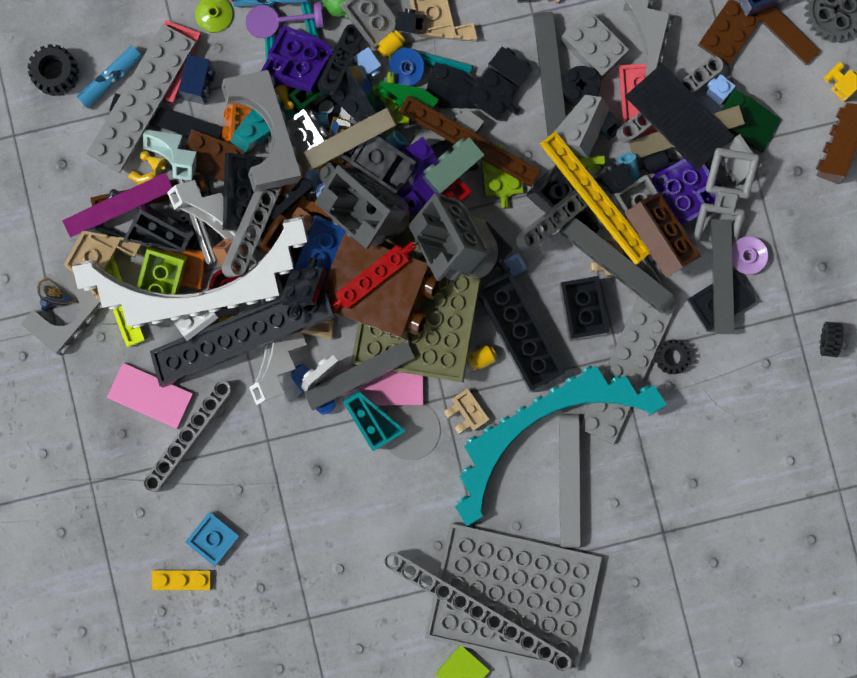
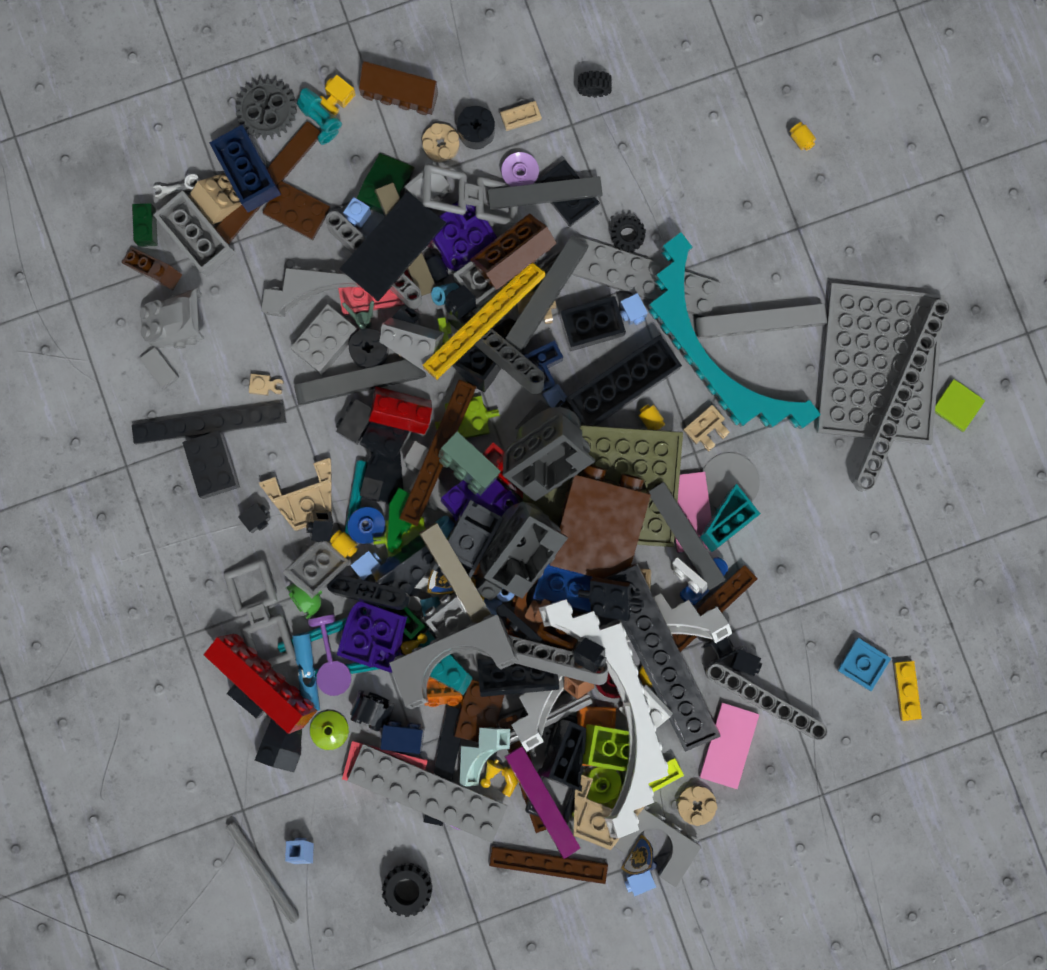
camera: 100 degrees left, 0 degrees up
dark azure piece [76,45,143,109] -> none
red plate [332,241,417,312] -> none
none -> teal piece [296,88,342,145]
none -> sand green plant [342,301,374,329]
none -> black brick [350,690,395,731]
none -> red slope [369,386,432,435]
none -> tan plate [422,123,460,162]
none -> black brick [457,106,495,150]
none -> reddish brown tile [489,846,608,884]
none -> tan plate [500,101,542,131]
none -> dark blue brick [524,340,563,395]
none -> black brick [574,637,607,673]
none -> lime dish [586,767,622,804]
none -> light blue brick [619,293,648,325]
none -> light blue brick [624,871,656,897]
none -> reddish brown plate [672,565,758,652]
none -> tan plate [678,786,717,826]
none -> black piece [701,629,745,664]
none -> black brick [730,650,762,676]
none -> yellow brick [789,122,816,151]

